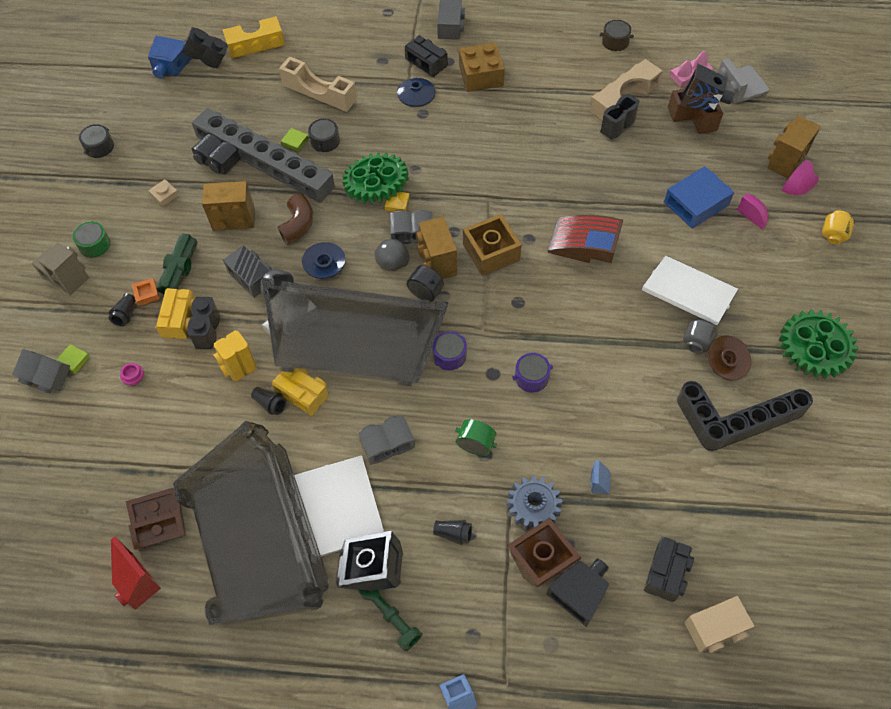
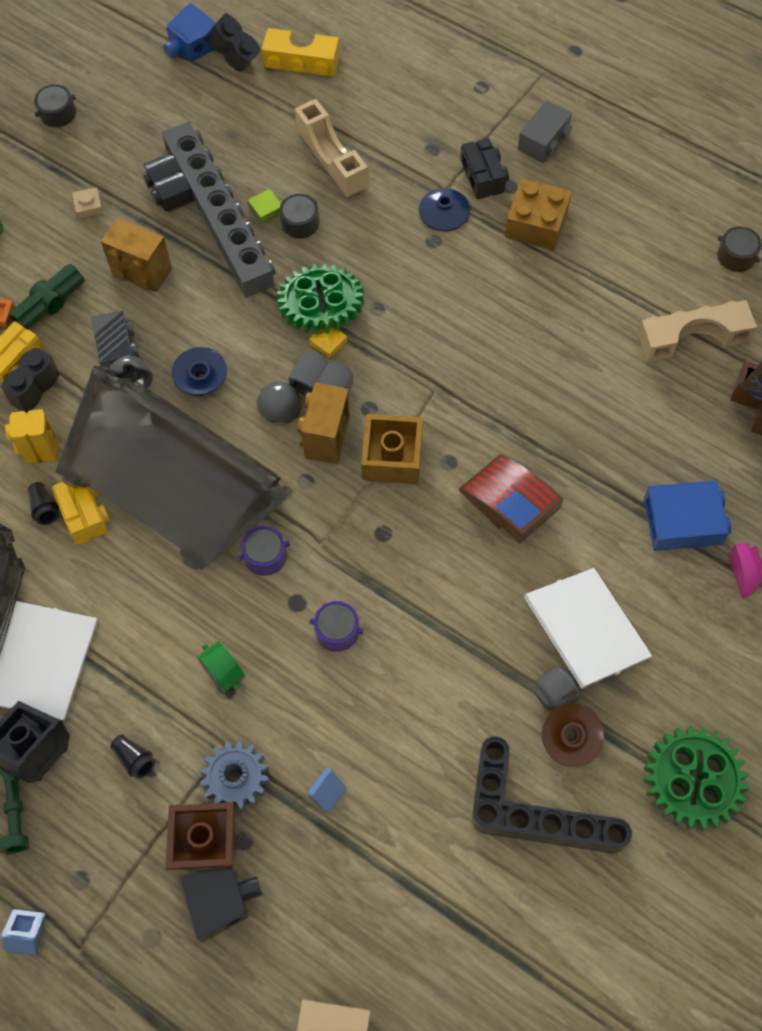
camera: 30 degrees right, 5 degrees up
reddish brown cylinder [277,193,314,245] -> none
dark grey brick [359,416,415,465] -> none
black piece [406,266,444,302] -> none
black brick [600,94,640,139] -> none
black brick [644,537,694,602] -> none

